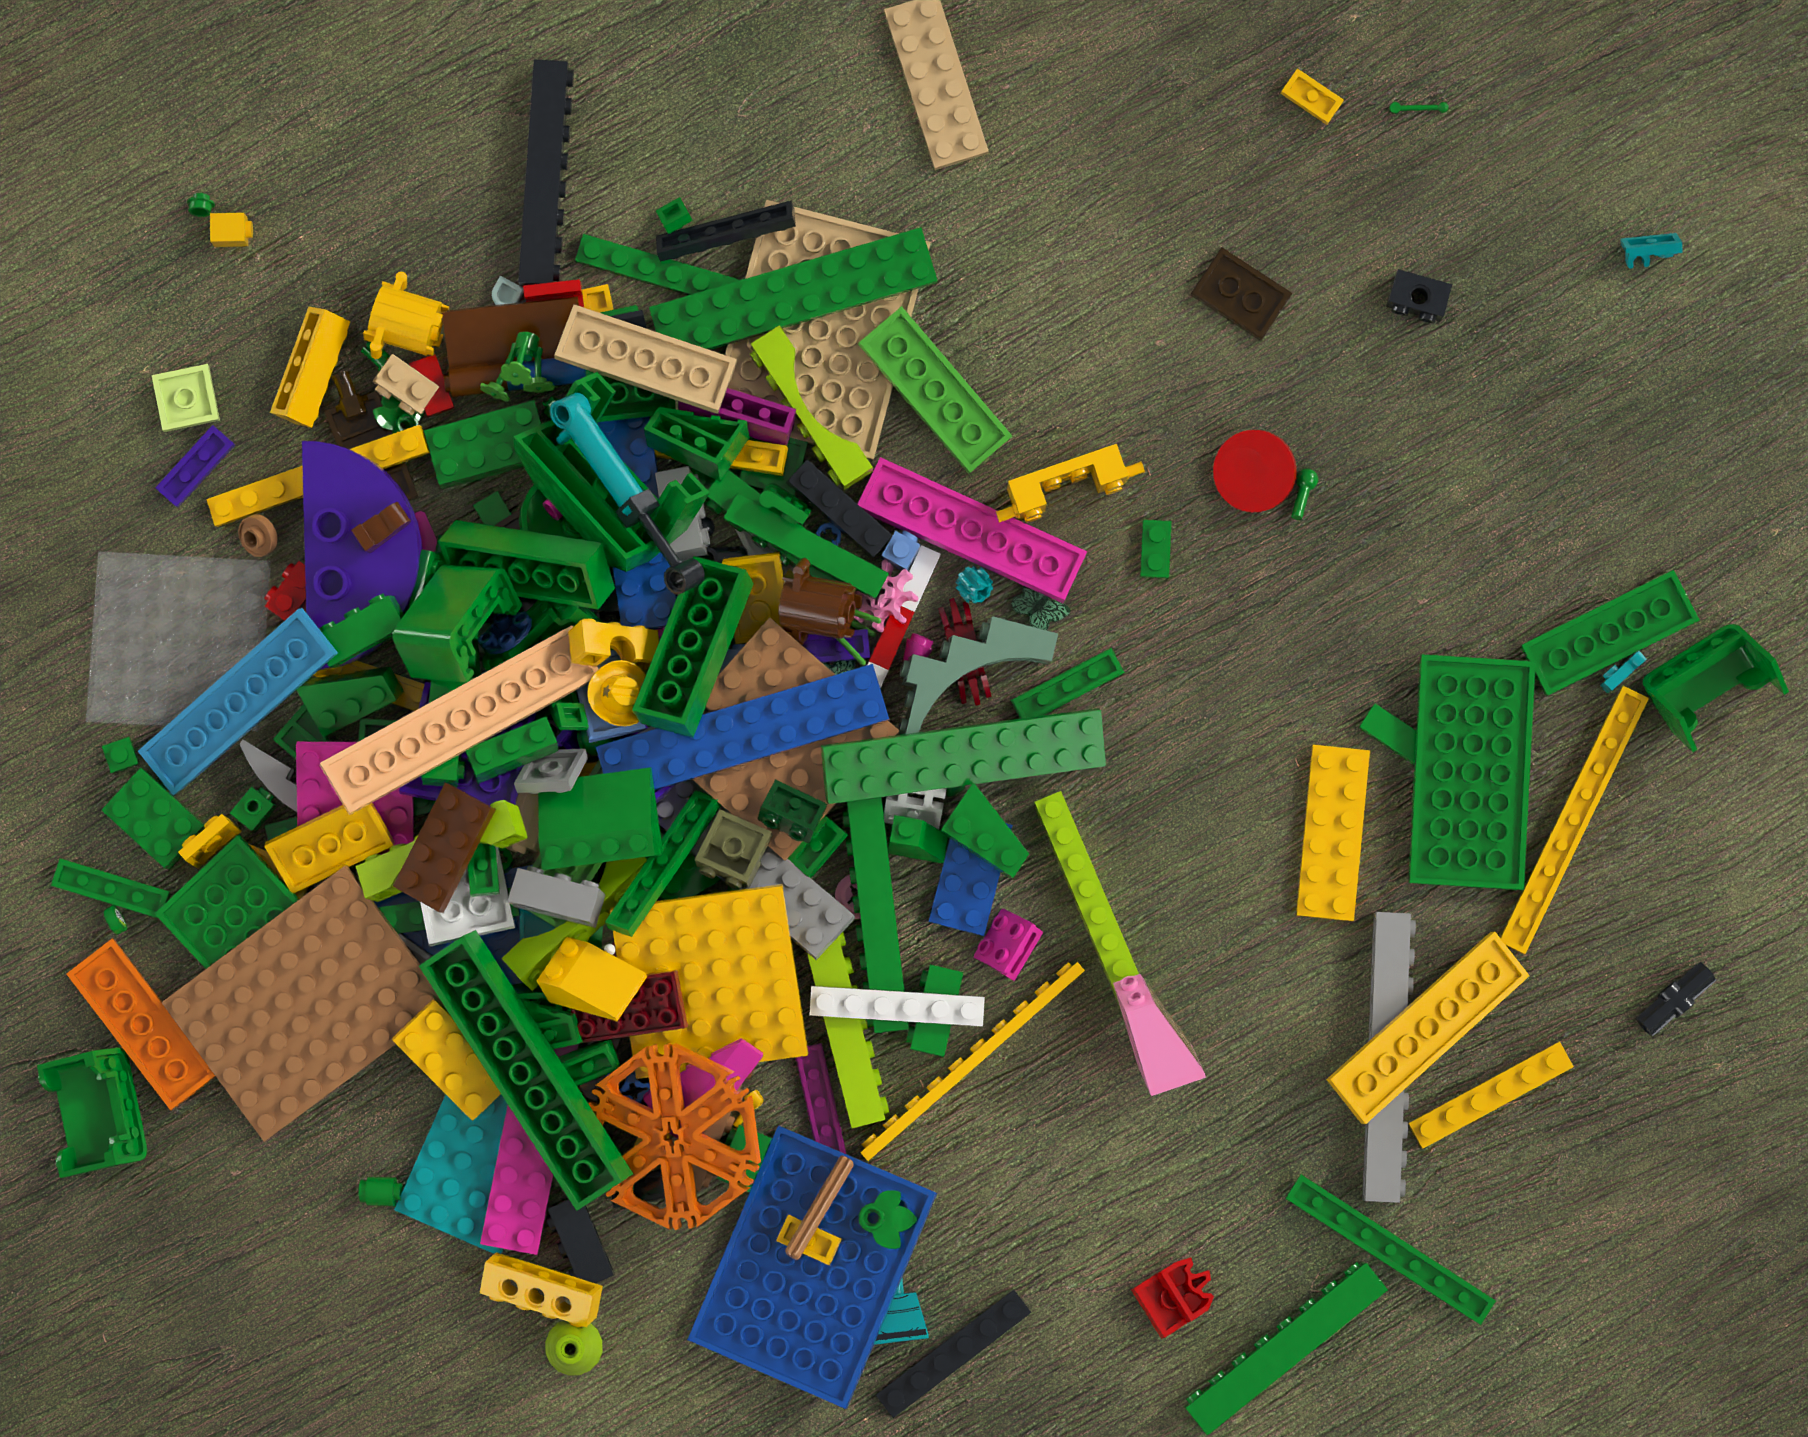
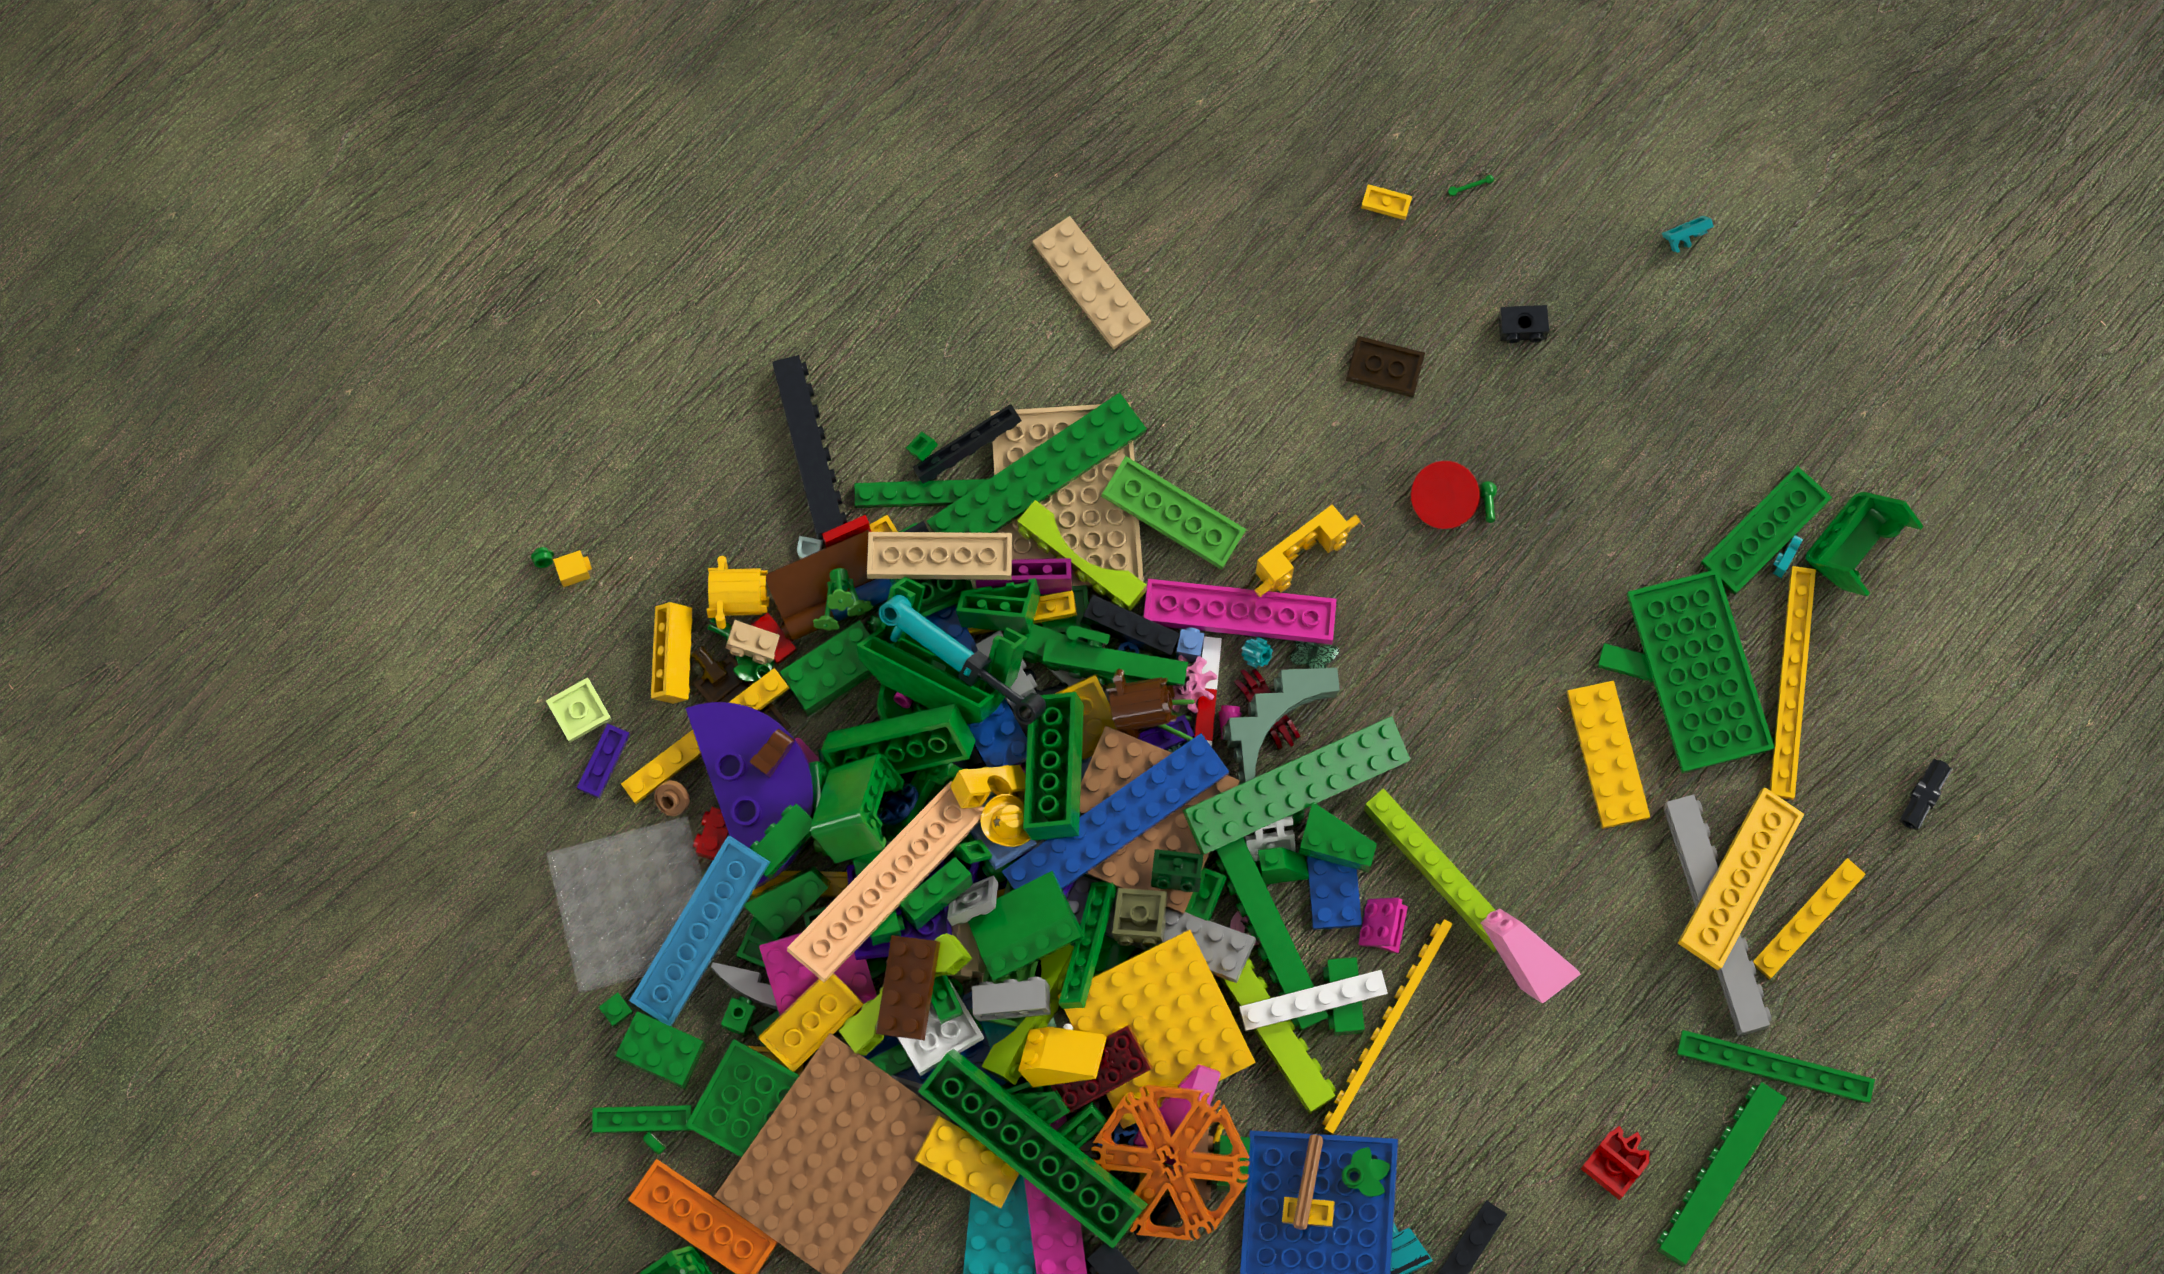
camera: 15 degrees left, 10 degrees down
yellow plate [178,814,242,869] -> none
green tile [473,491,511,526] -> none
magenta tile [795,1043,846,1154] -> none
green tile [1010,648,1125,719] -> none
green plate [1140,520,1172,579] -> none

